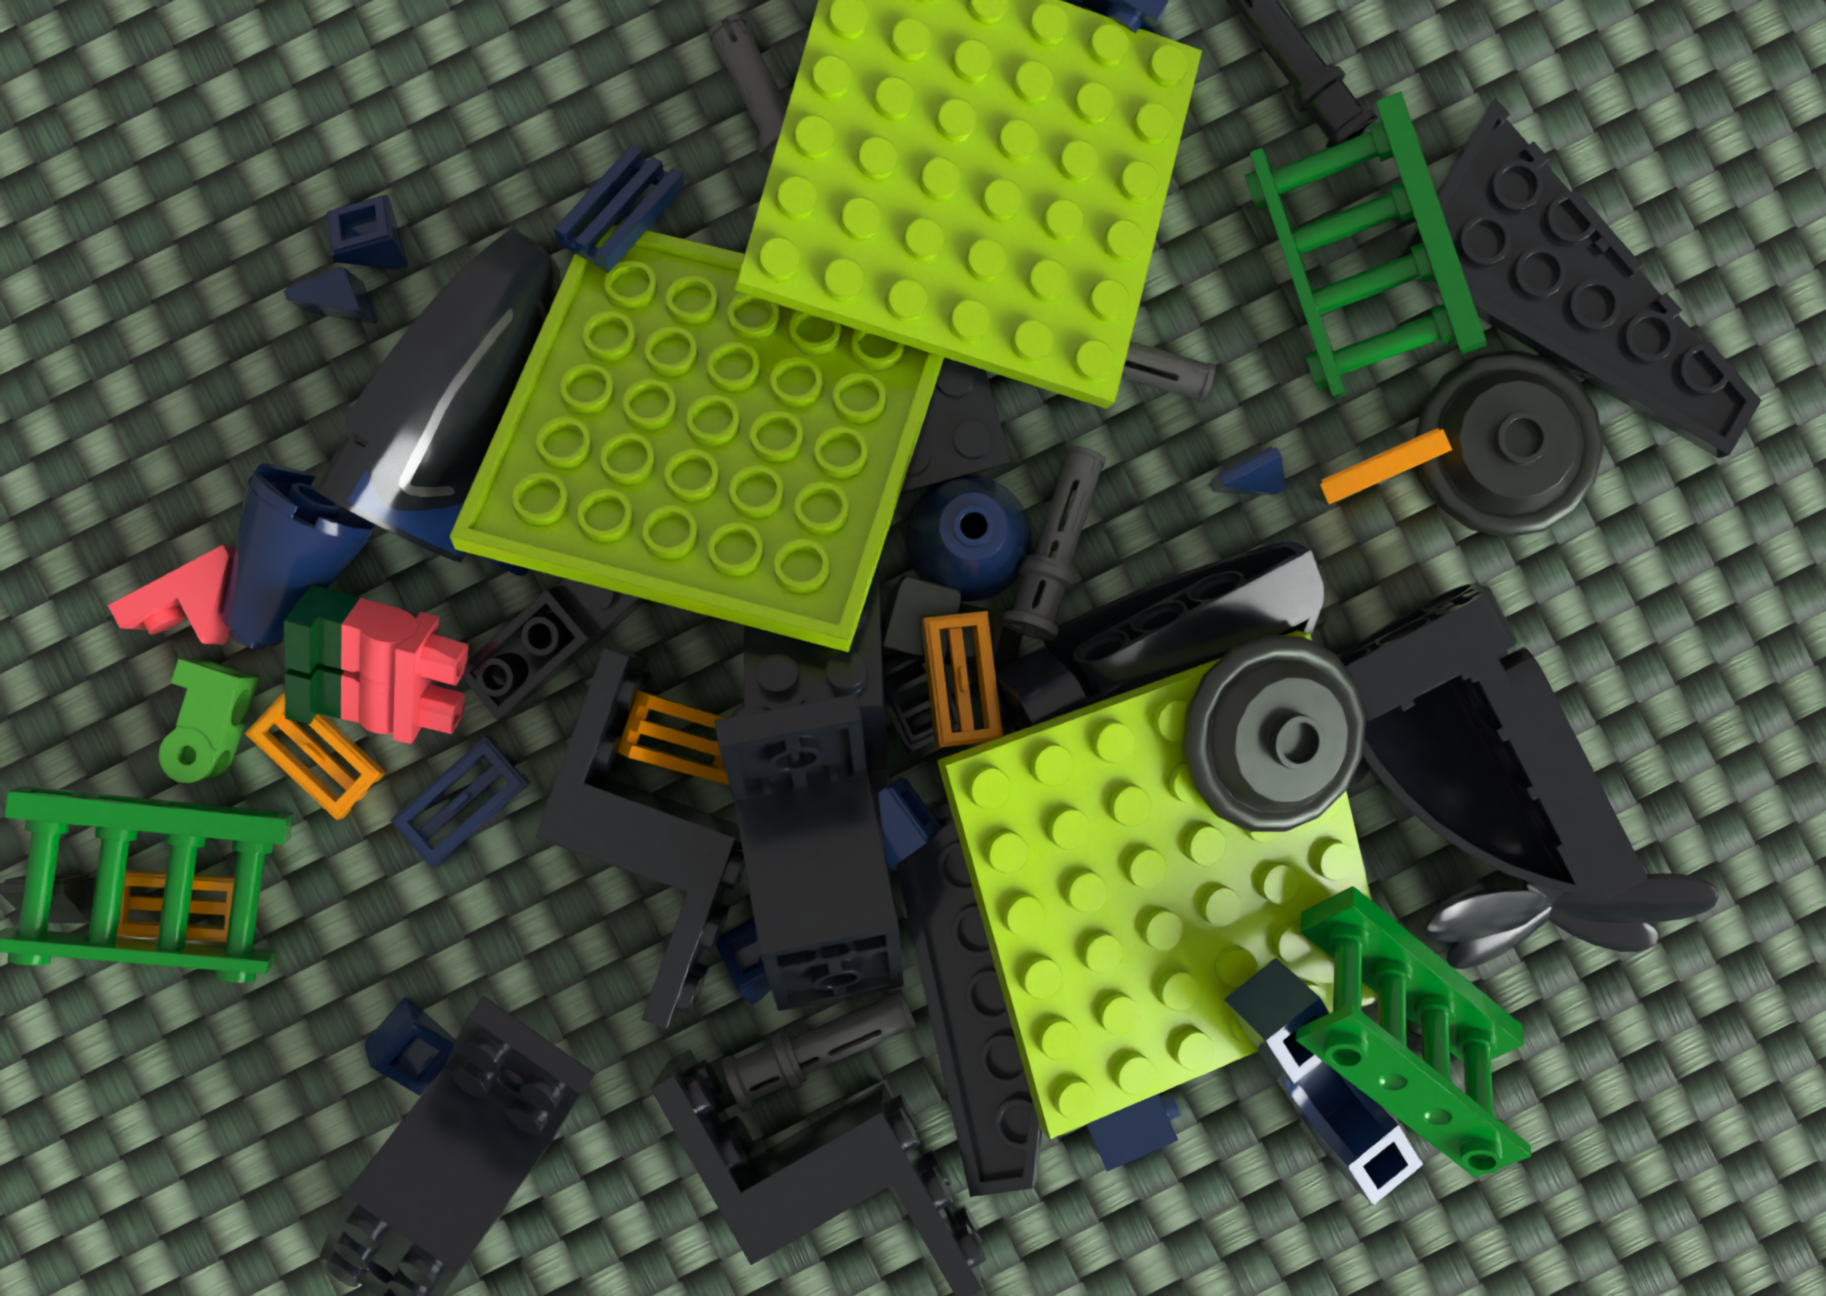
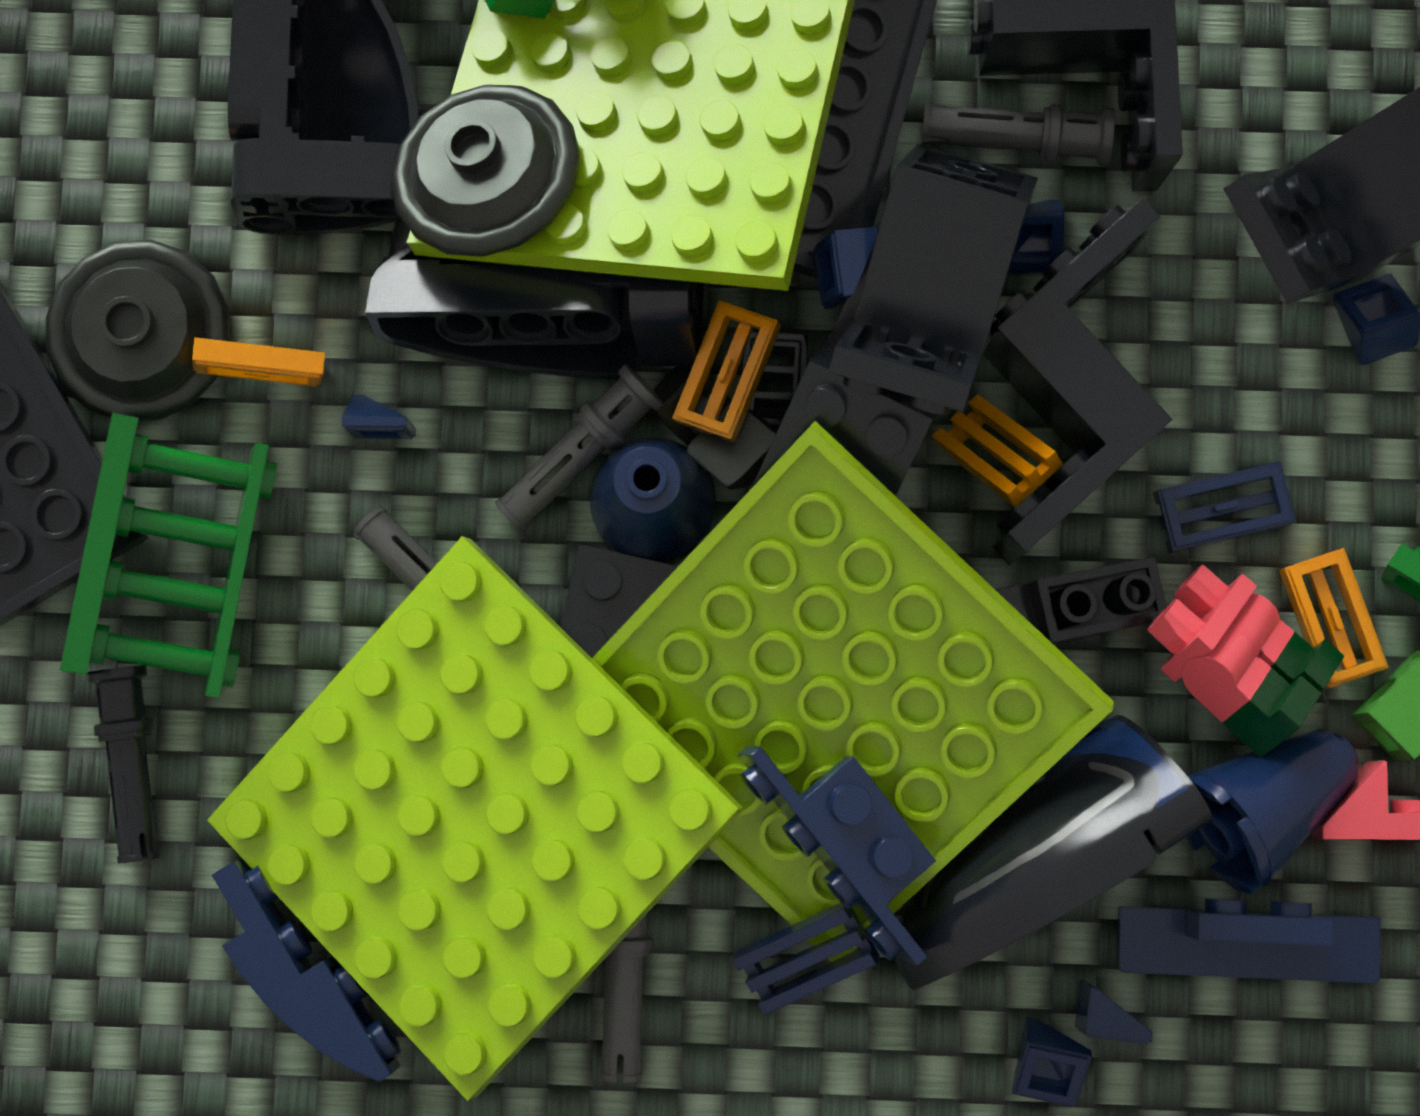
camera: 145 degrees left, 5 degrees down
none -> dark blue bracket [737,746,936,966]
none -> dark blue bracket [1117,898,1380,983]

